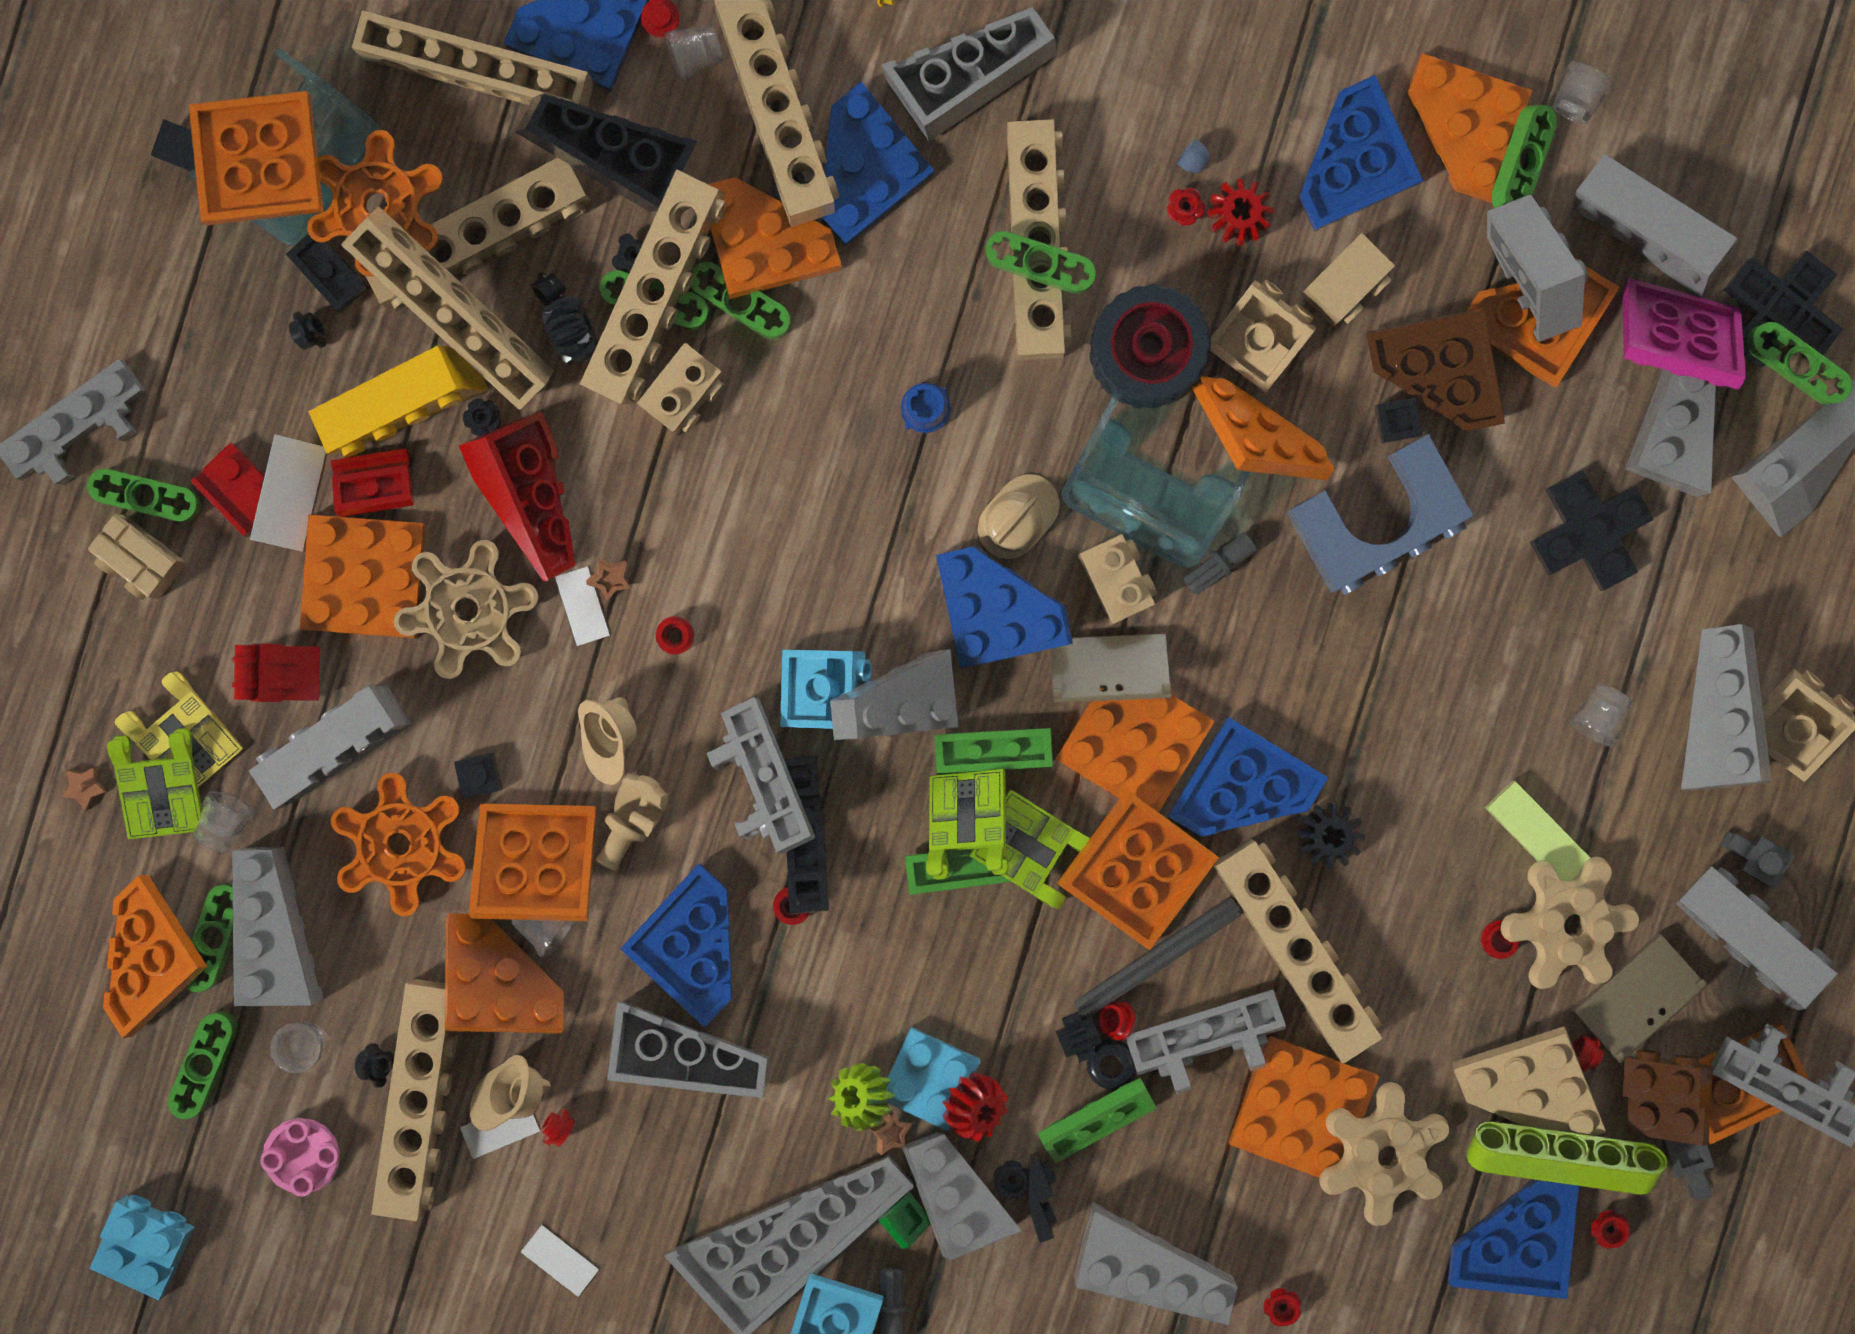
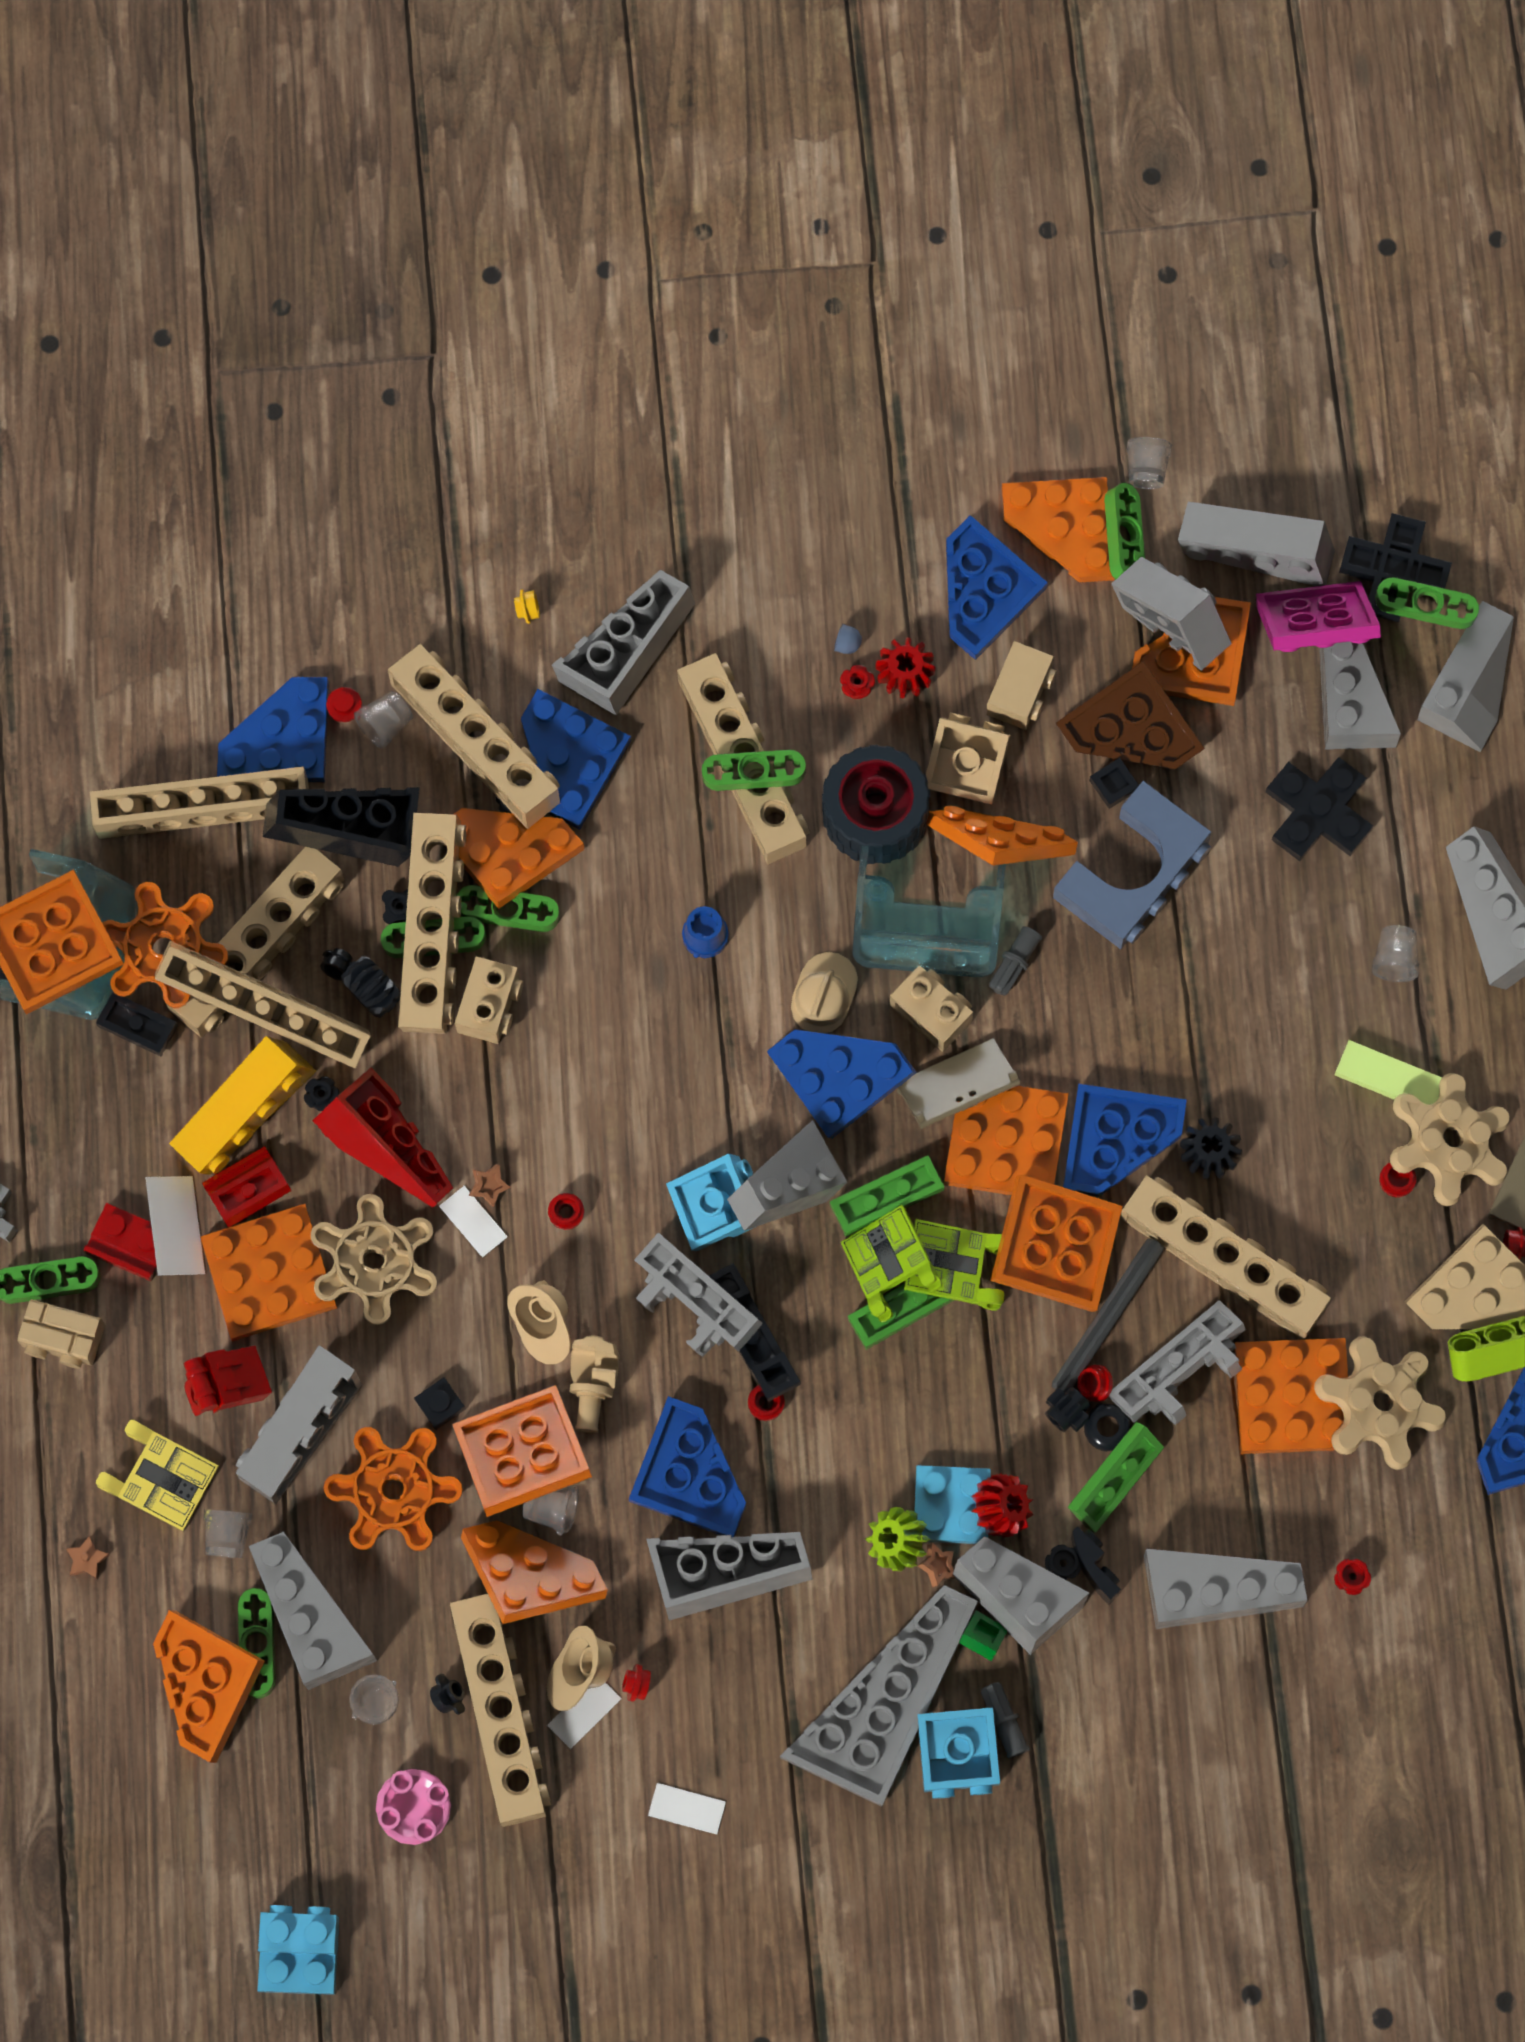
camera: 15 degrees left, 15 degrees down
lime flag [107,728,206,839] -> none
bright green beam [168,1011,238,1119] -> none
black plate [289,311,326,350] -> none

